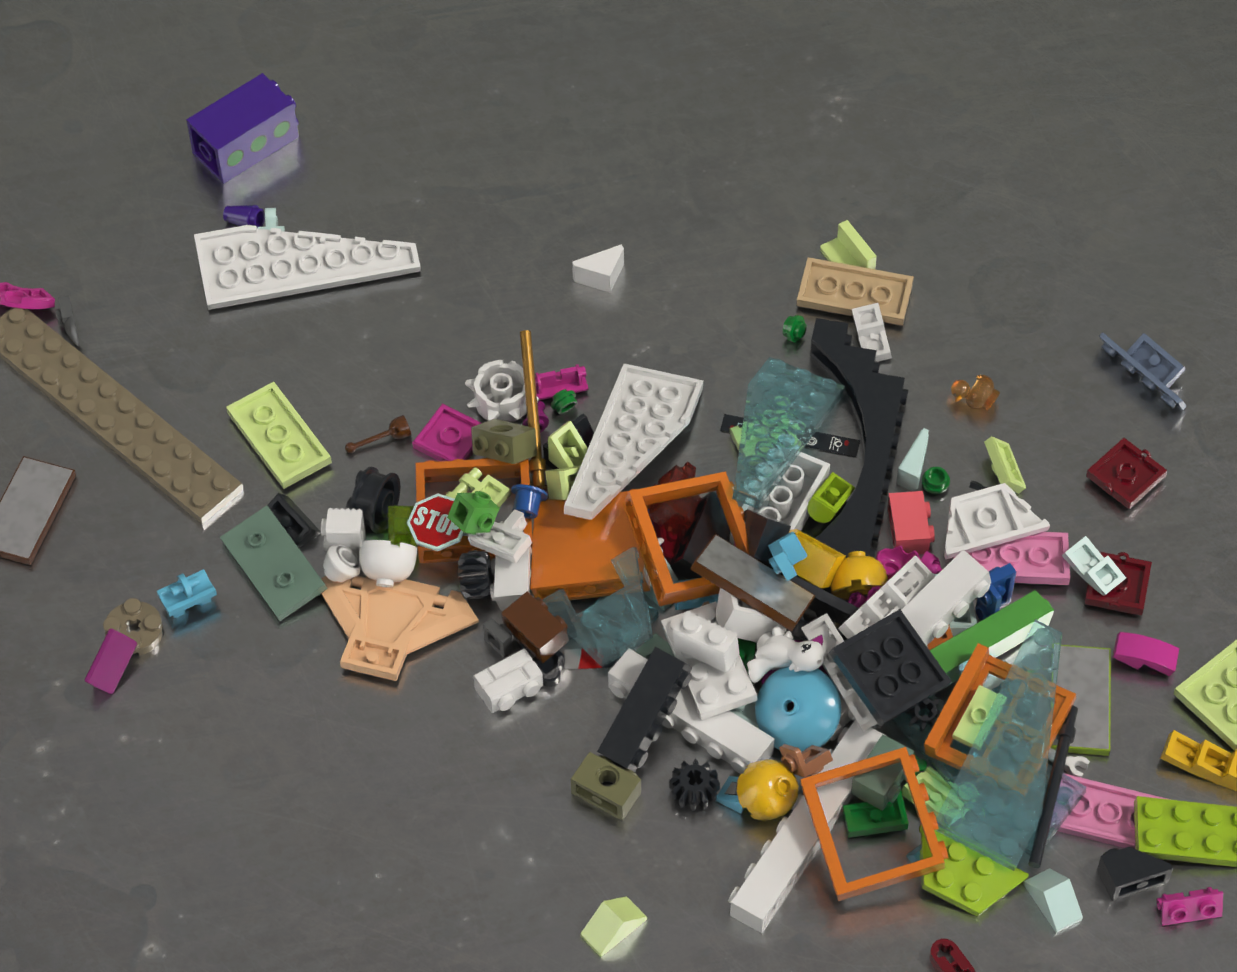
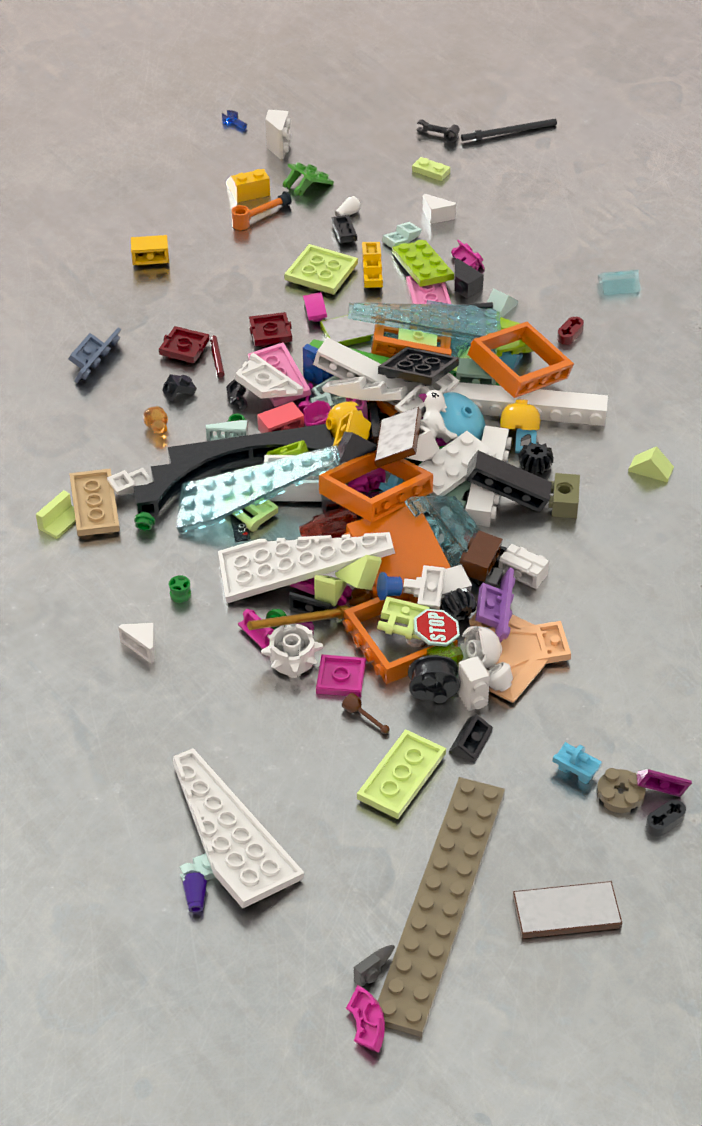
camera: 115 degrees left, 10 degrees down
dark purple brick [186,73,299,184] -> none
sand green plate [220,505,328,621] -> none
bright green brick [447,491,500,535] -> none
olive brick [471,419,537,464] -> none
white brick [672,610,740,673] -> none
medium azure bracket [768,532,807,581] -> none
nougat bracket [779,744,833,777] -> none
yellowish green plate [984,436,1026,494] -> none
light aqua slope [1062,536,1126,596] -> none
none -> black bracket [162,374,197,401]
none -> green wheel [168,575,191,603]
none -> dark red bar [210,335,225,378]
none -> medium lavender bracket [475,568,515,643]
none -> black beam [645,799,686,836]

